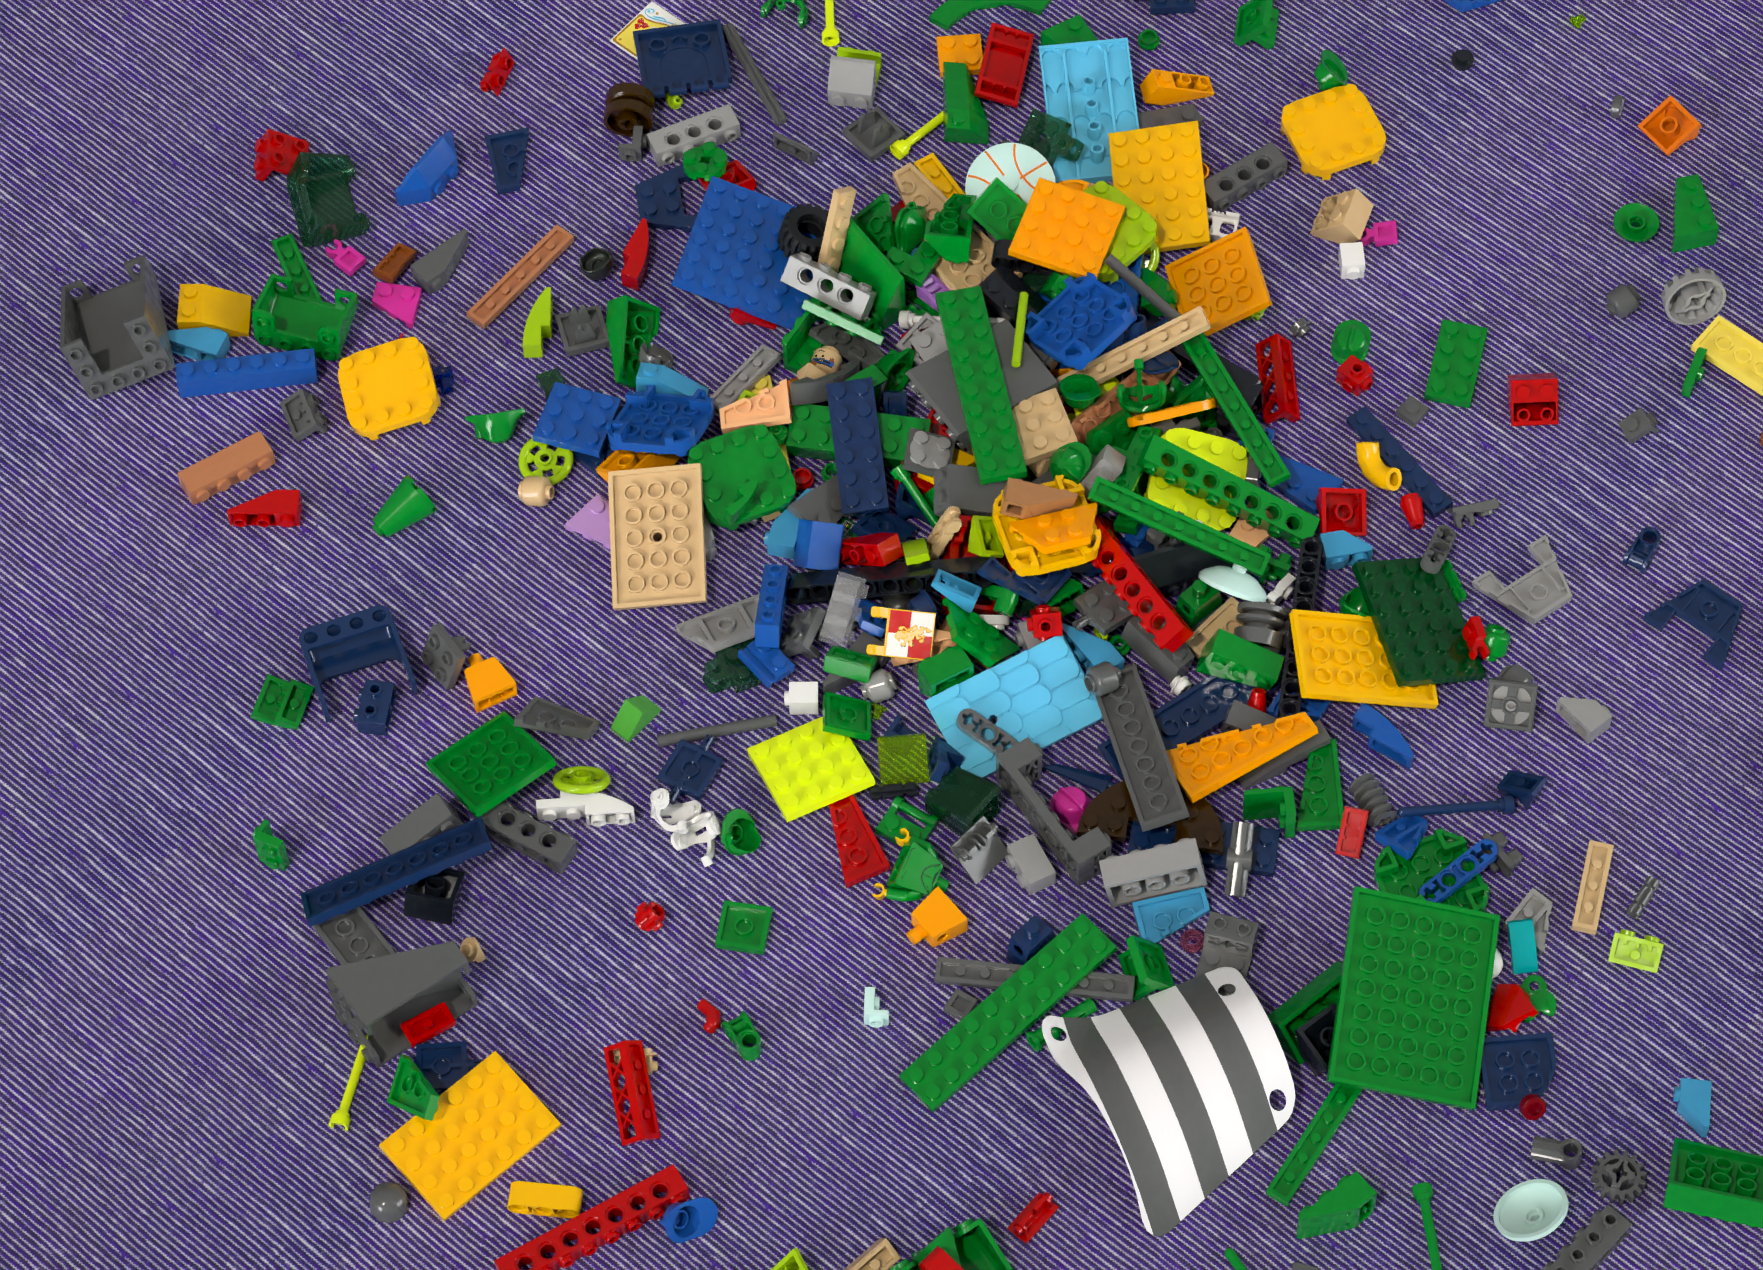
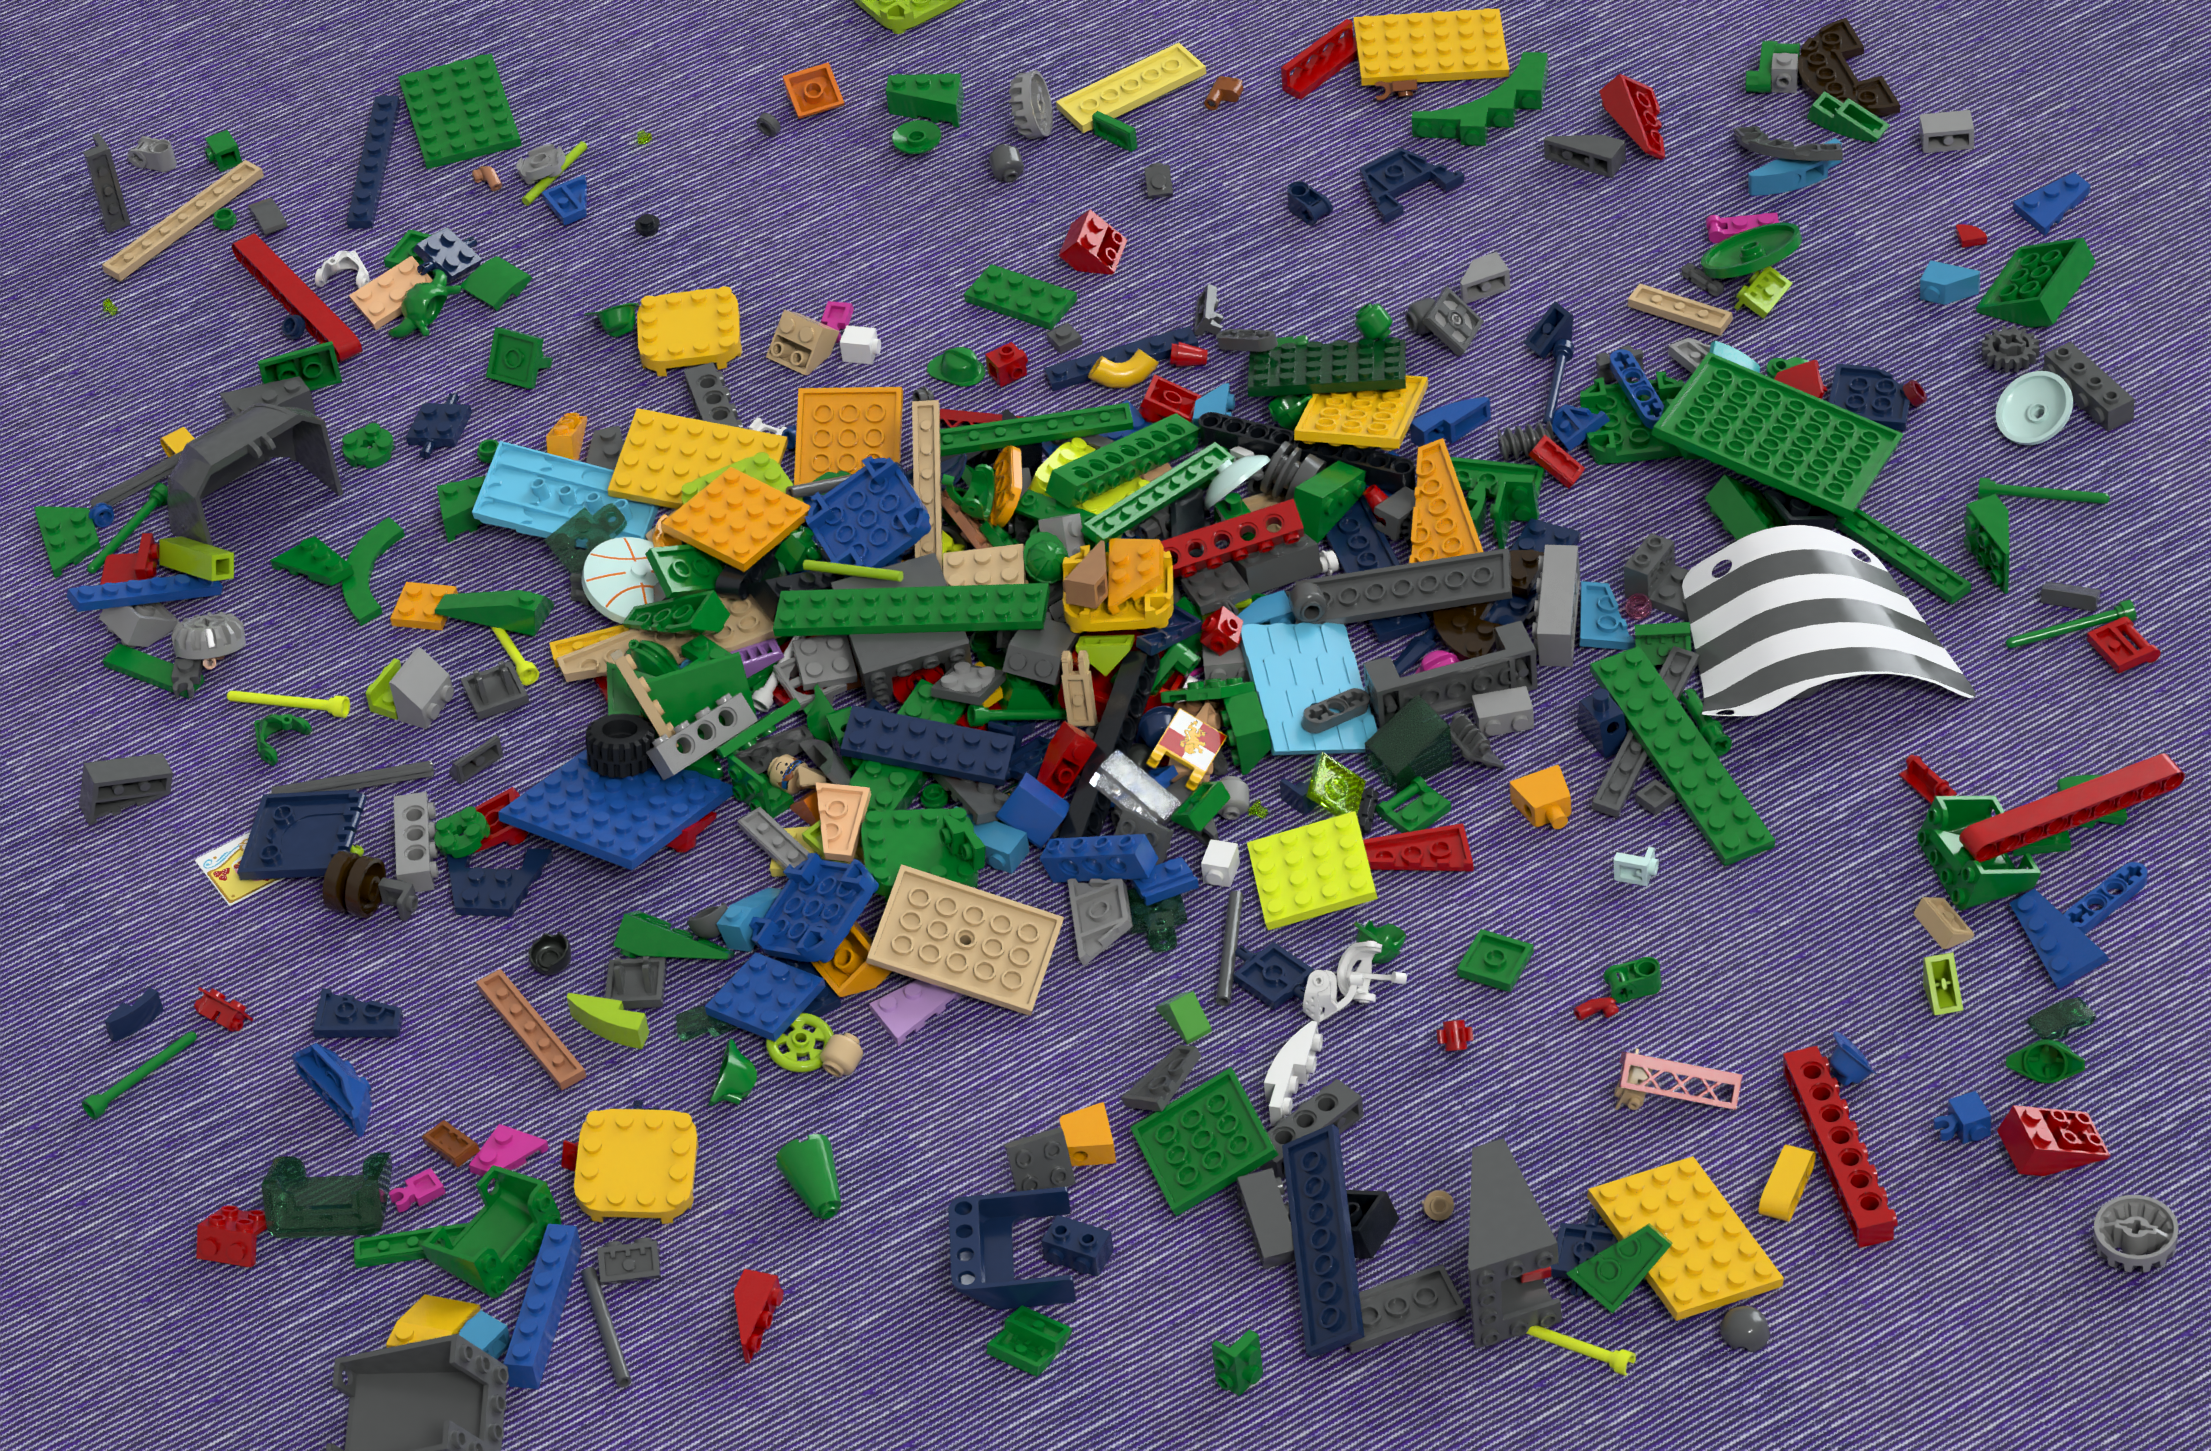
camera: 70 degrees left, 15 degrees down
nougat brick [177,431,276,505] -> none
dark grey slope [410,229,469,295] -> none
lime plate [552,766,611,795] -> none
red slope [621,218,650,291] -> none
green plate [823,692,871,741] -> none
green torso [872,828,949,902] -> none
lime slope [901,537,930,566] -> none
dark blue slope [927,736,964,783] -> none
dark azure slope [931,569,982,613] -> none
red slope [974,22,1035,108] -> none
green piece [1059,374,1101,410] -> none
dark grey piece [1224,821,1254,897] -> none
red plate [1462,616,1489,660] -> none
light grey wing [1472,535,1573,624] -> none
dark grey piece [1530,1136,1582,1170] -> none
none -> green piece [82,1031,197,1120]
none -> dark blue slope [105,988,164,1042]
none -> dark grey piece [581,1267,632,1387]
none -> green slope [1466,481,1487,537]
none -> green dish [1701,223,1802,279]
none -> dark pink plate [1706,213,1779,243]

